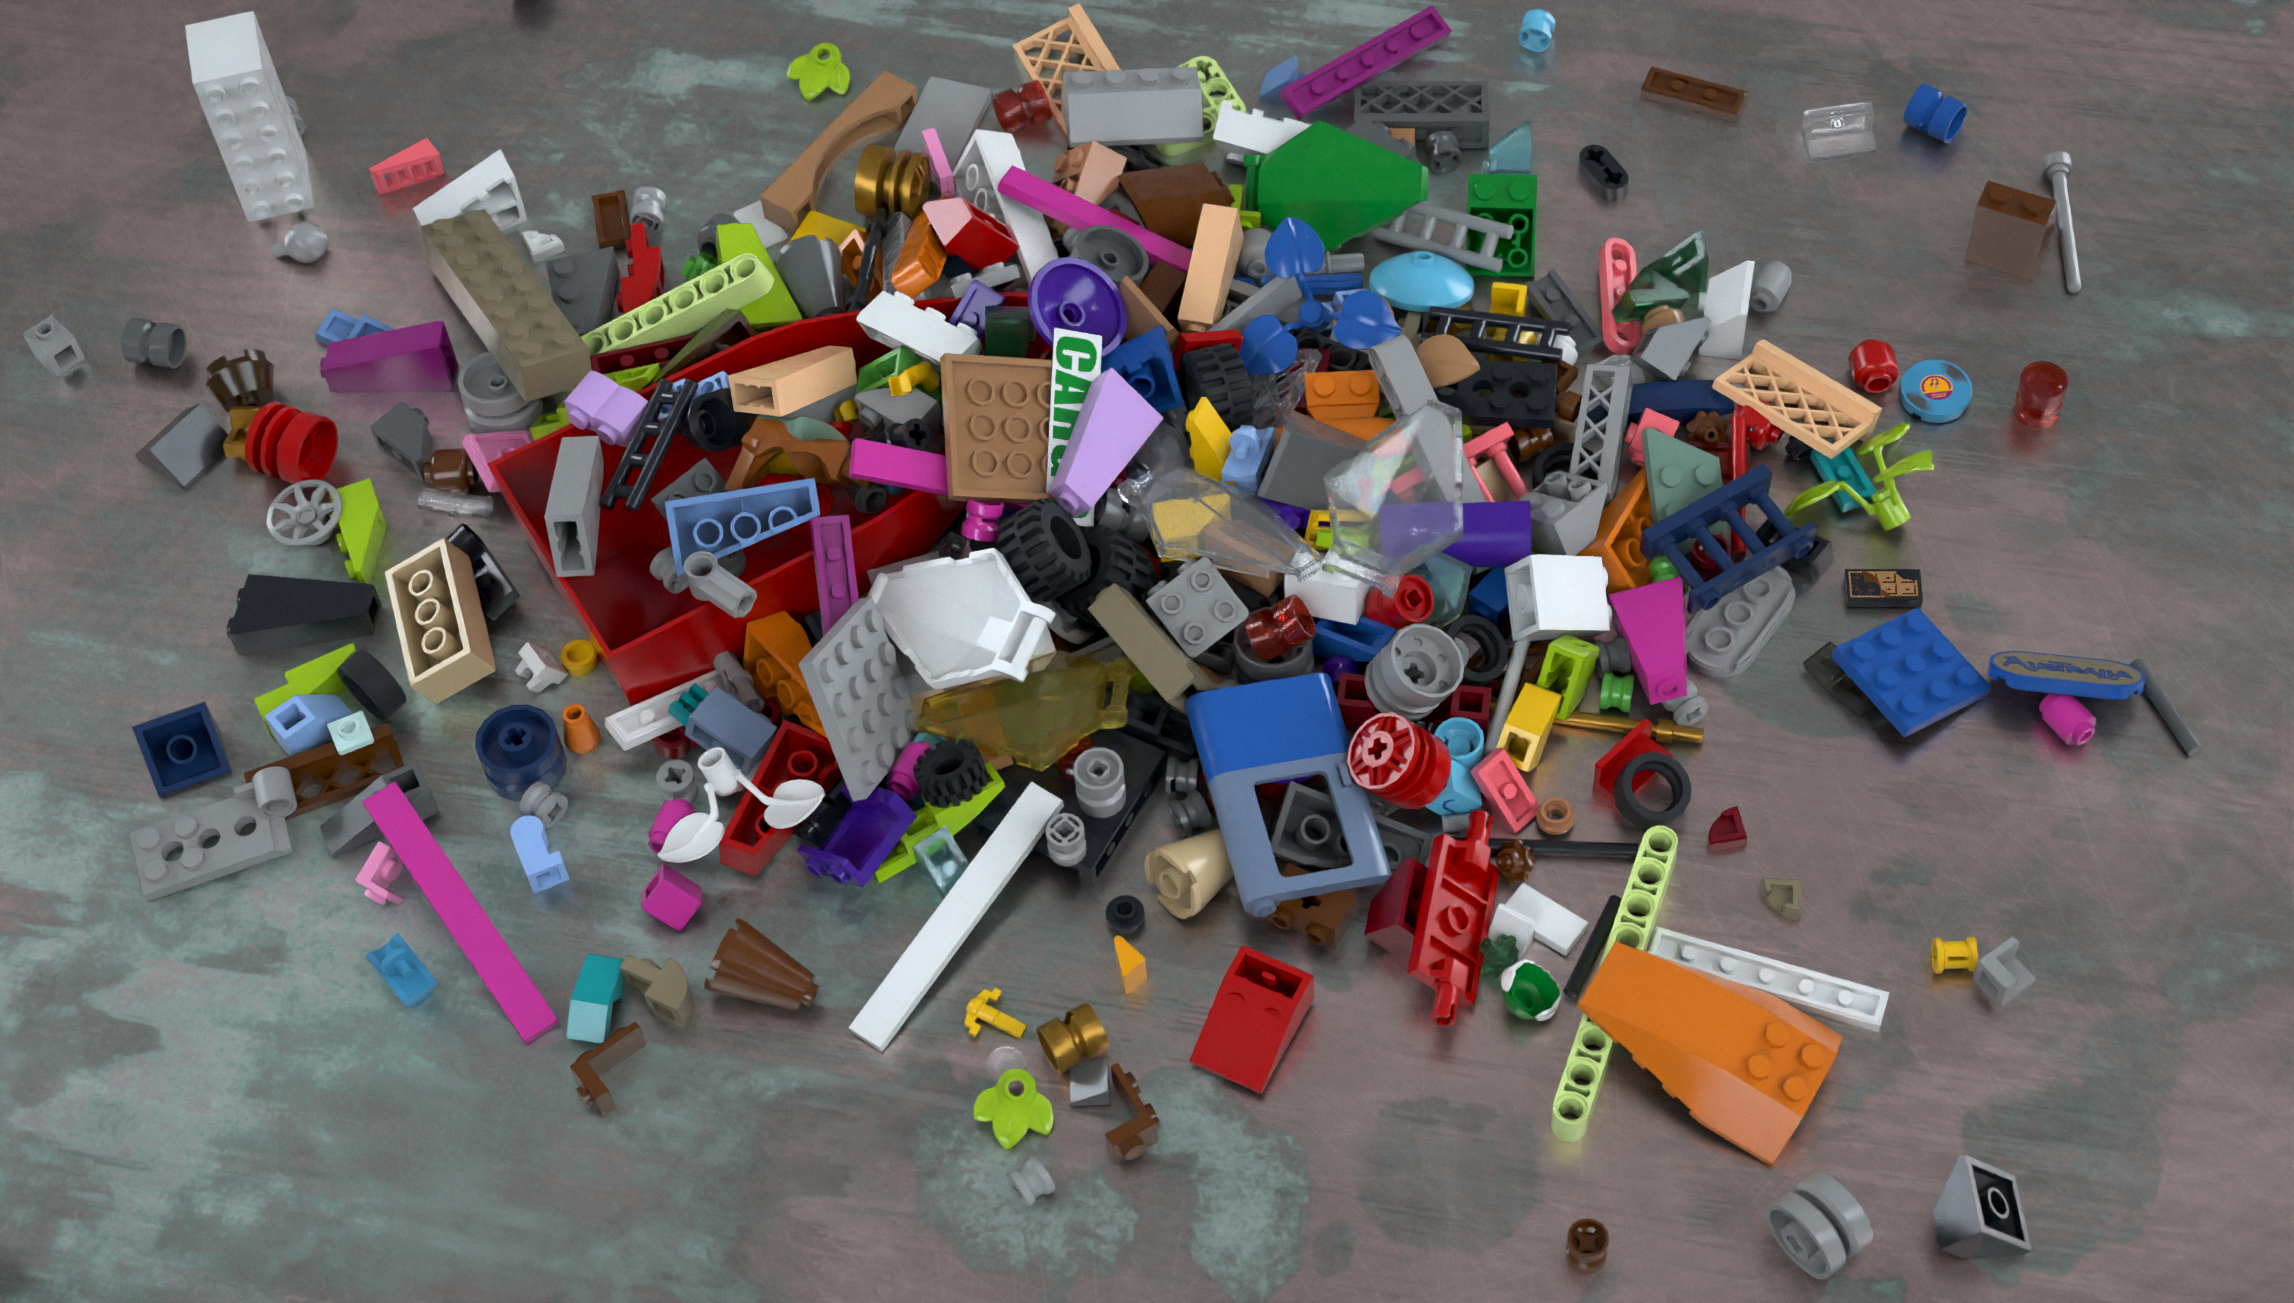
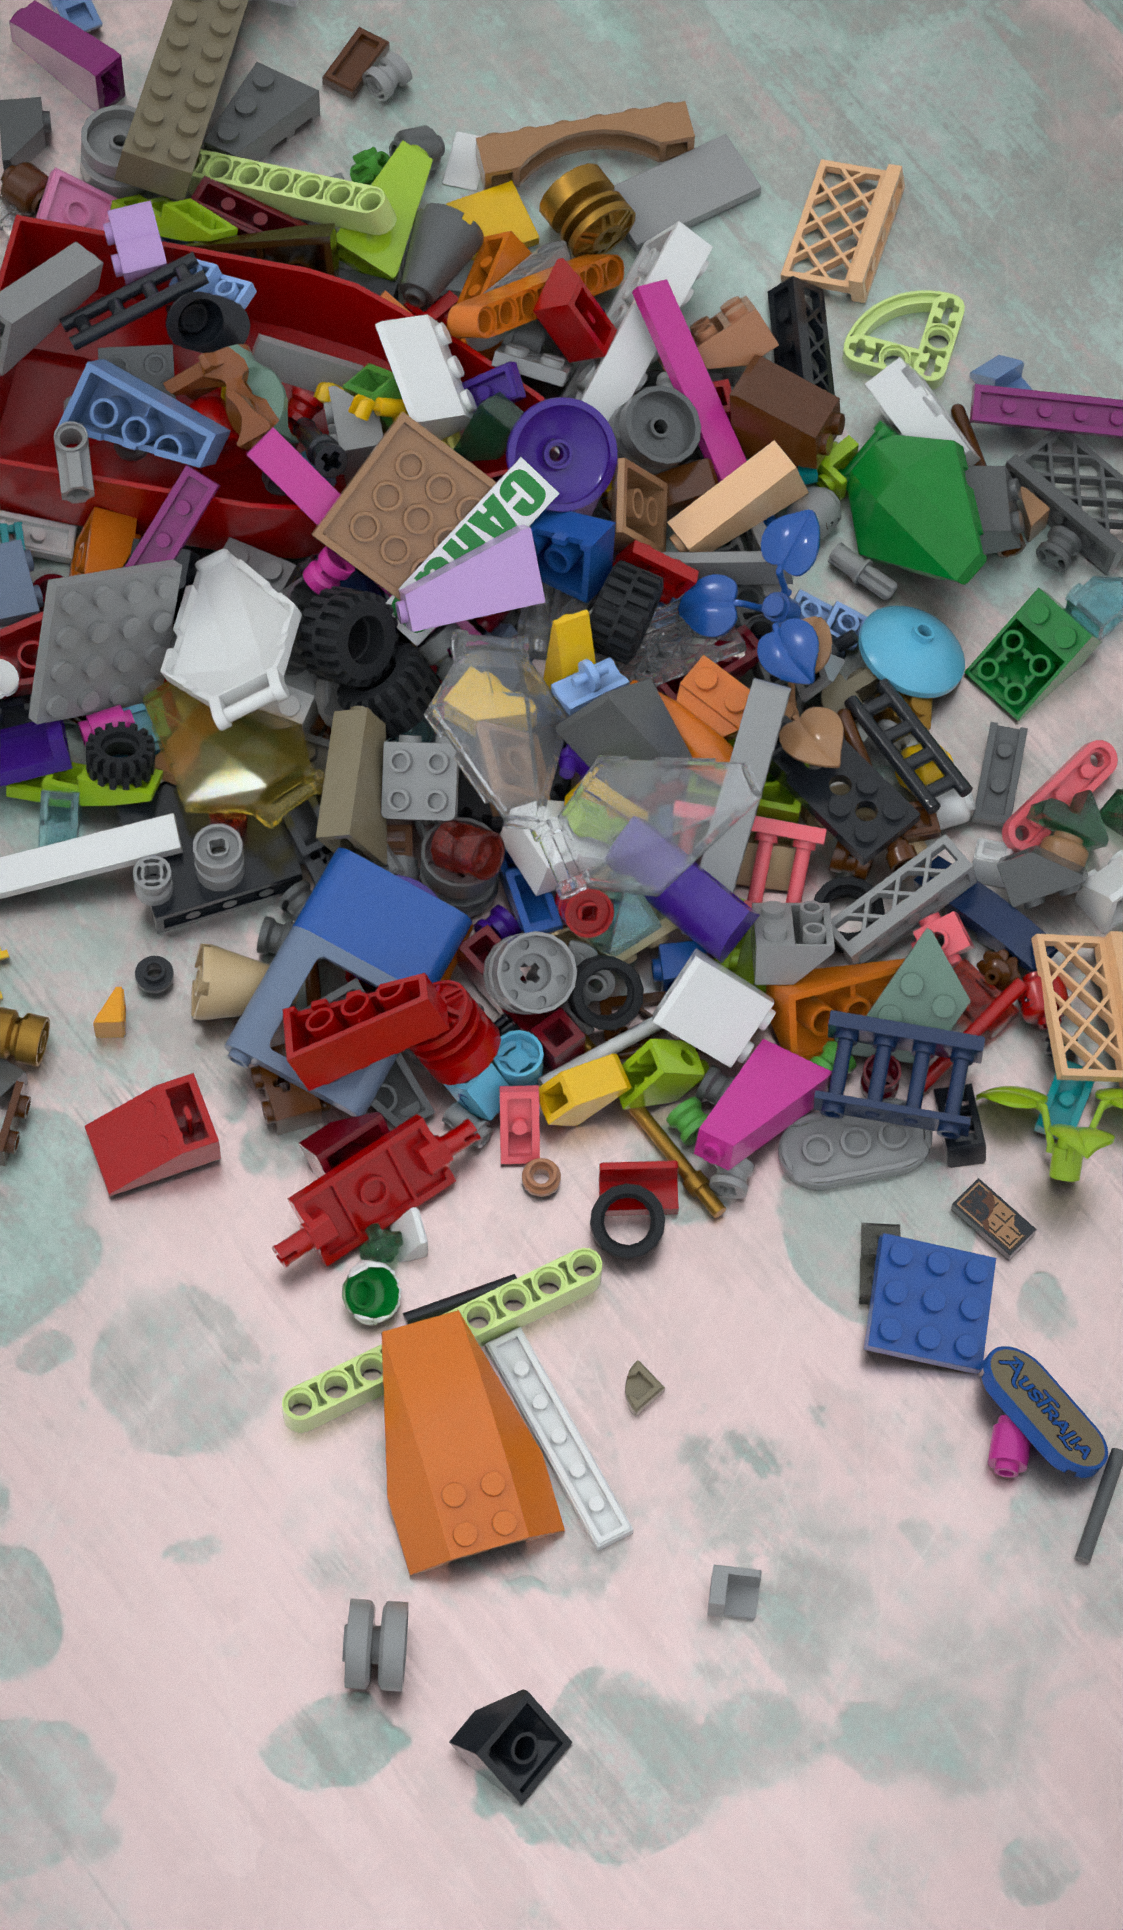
camera: 35 degrees right, 10 degrees up
white tile [520,230,565,263] -> none
red slope [616,222,665,315] -> none
light grey pin [713,651,764,713] -> none
light nougat slope [728,346,857,417] -> none
lime plate [787,43,850,101] -> none
black bar [845,208,889,312] -> none
bright pink tile [922,128,956,198] -> none
clear red wheel [992,79,1052,134] -> none
light grey slope [1061,67,1204,148] -> none
blue axle [1261,273,1363,295] -> none
light grey bar [1374,202,1514,272] -> none
yellow panel [1486,282,1527,336] -> none
black bar [1488,838,1638,859] -> none
reddish brown plant [1495,838,1536,885] -> none
white tile [1505,883,1588,957] -> none
reddish brown wheel [1565,1218,1609,1274] -> none
dark red tile [1707,806,1748,852] -> none
yellow bush [1931,936,1978,973] -> none
none -> red wedge [282,973,450,1091]

